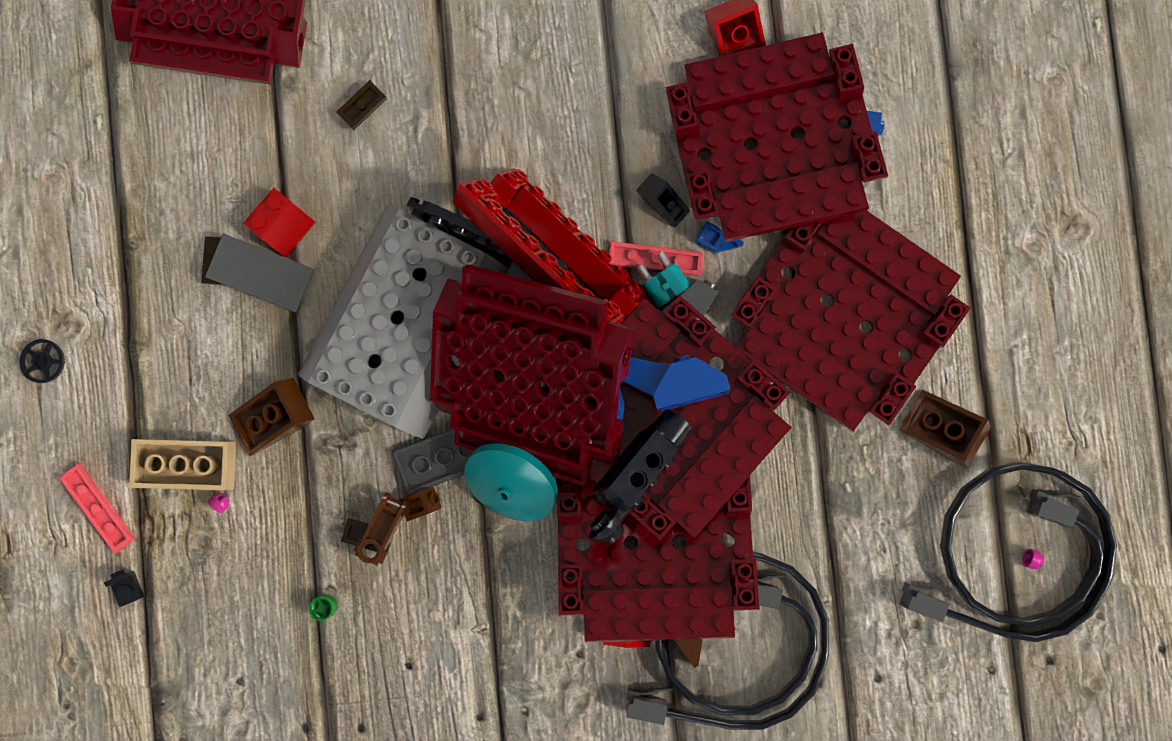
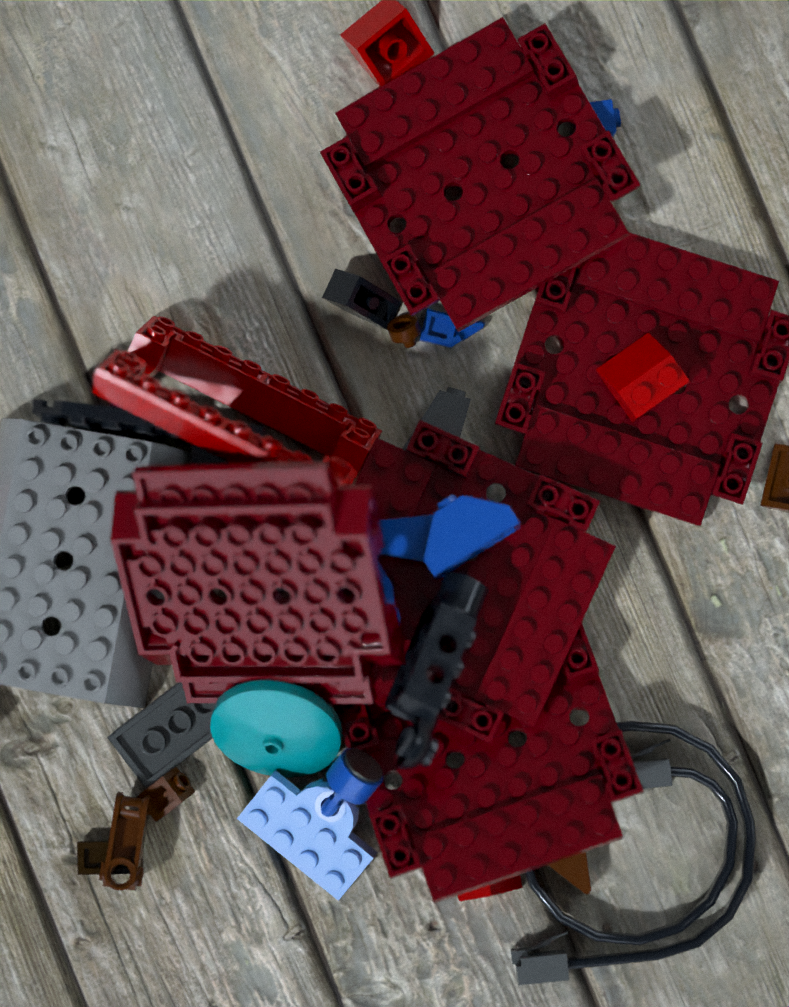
camera: 20 degrees left, 0 degrees up
green wheel [309,594,338,621] -> none
coral tile [609,241,704,277] -> none
teal piece [636,251,691,308] -> none
none -> light blue plate [237,748,383,900]
none -> reddish brown tile [387,314,422,348]
none -> red slope [596,332,690,423]

